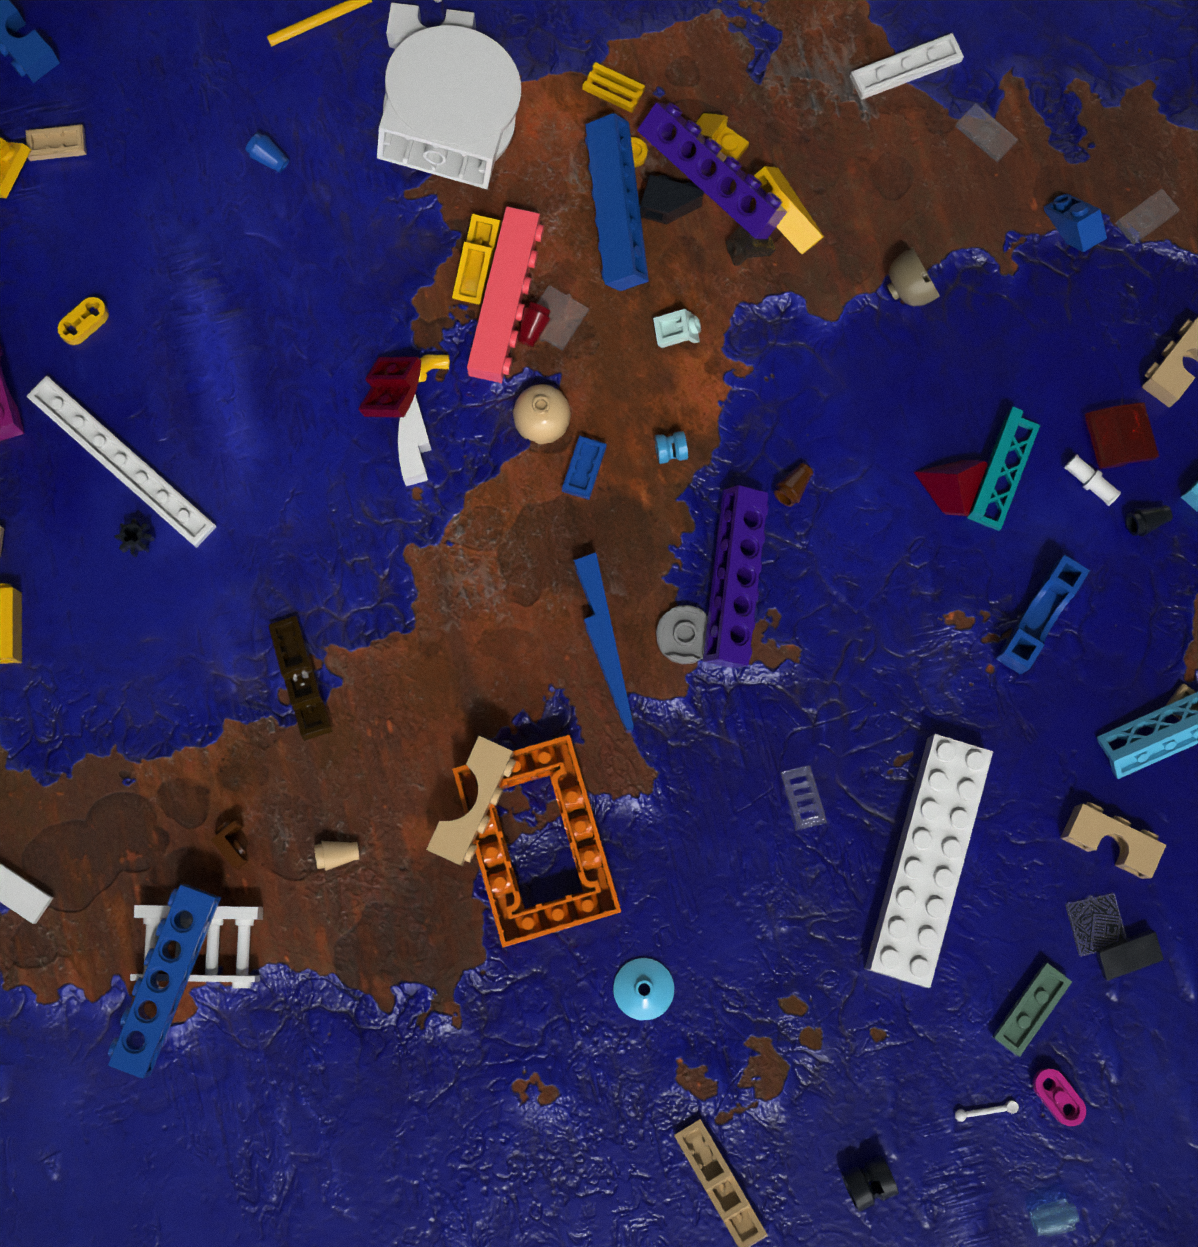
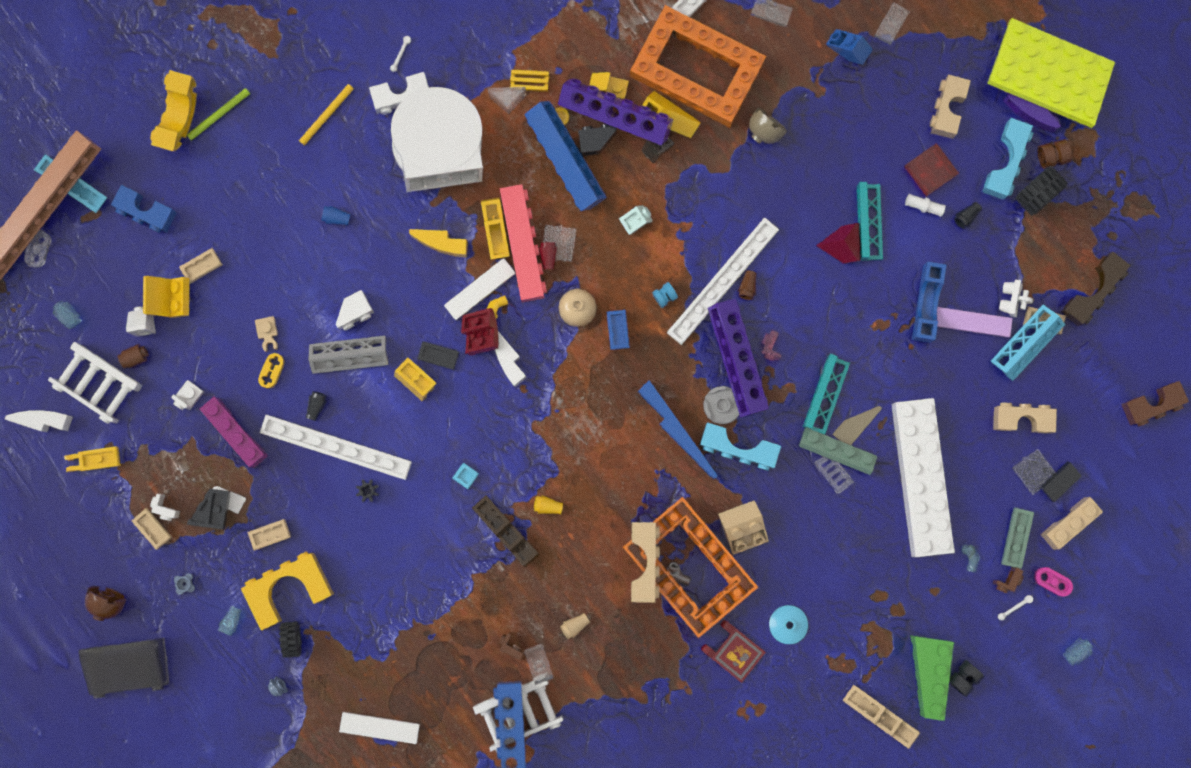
camera: 20 degrees left, 5 degrees up
none -> tan plate [255,316,278,352]
none -> black cone [306,391,327,421]
none -> light grey fence [309,336,388,374]
none -> white slope [336,290,374,331]
none -> yellow hinge [394,358,436,401]
none -> yellow slope [409,229,468,258]
none -> black tile [417,341,460,370]
none -> white tile [444,258,516,321]
none -> medium azure tile [453,463,479,489]
none -> clear slope [488,87,526,115]
none -> clear plate [524,644,554,685]
none -> yellow cone [534,495,563,514]
none -> orange brick [630,5,766,128]
none -> white tile [667,218,779,345]
none -> flat silver arm [667,562,691,586]
none -> medium azure arch [699,422,781,471]
none -> dark red flag [701,620,766,683]
none -> tan slope [718,500,769,555]
none -> clear pink bracket [761,330,782,361]
none -> sand green plate [799,428,877,475]
none -> teal fence [803,354,850,435]
none -> dark tan sticker [833,406,882,445]
none -> bright green wedge [911,635,954,721]
none -> lavender tile [937,307,1013,338]
none -> clear light blue arm [962,544,980,573]
none -> reddish brown bracket [992,567,1024,594]
none -> white hips [999,280,1033,318]
none -> tan arch [1040,497,1103,550]

